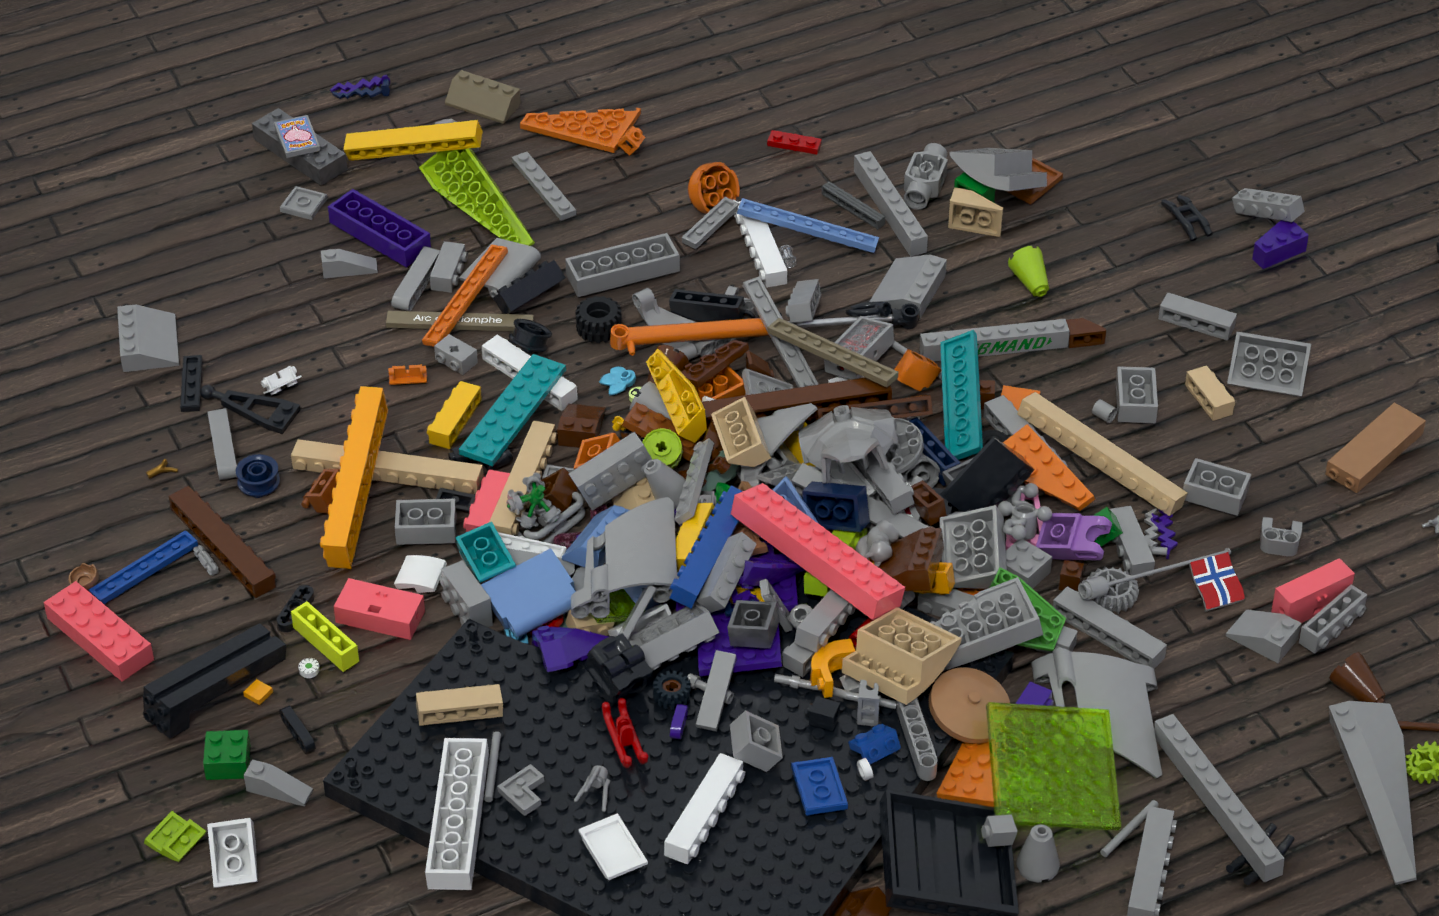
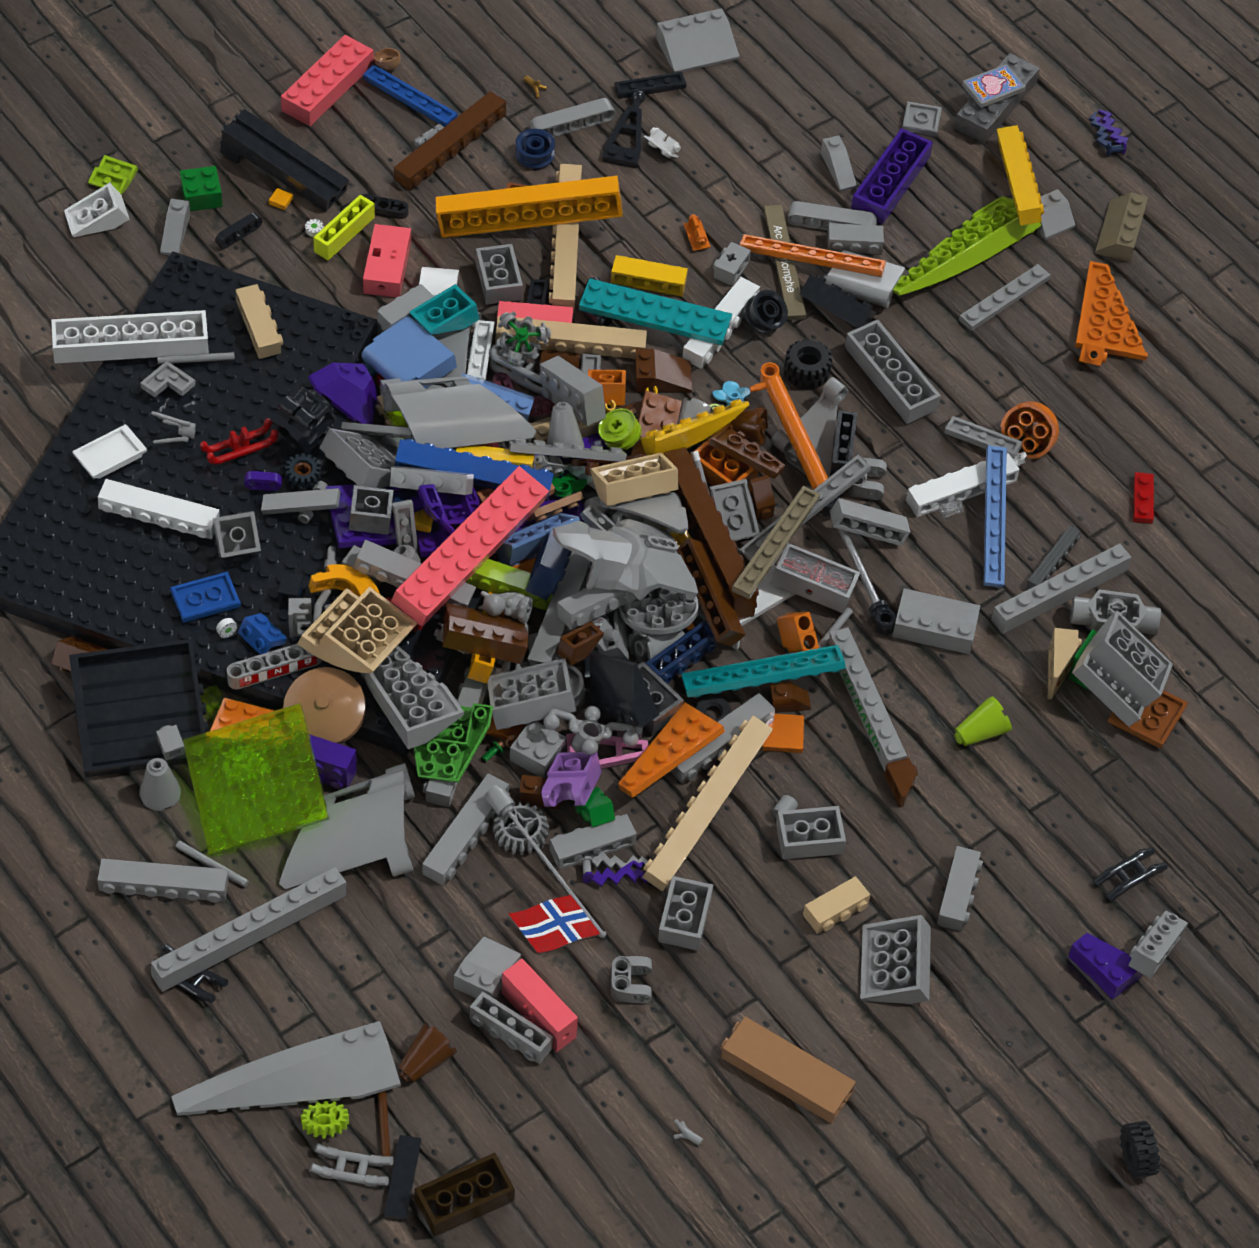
camera: 75 degrees right, 10 degrees up
black piece [845,302,891,317] -> none

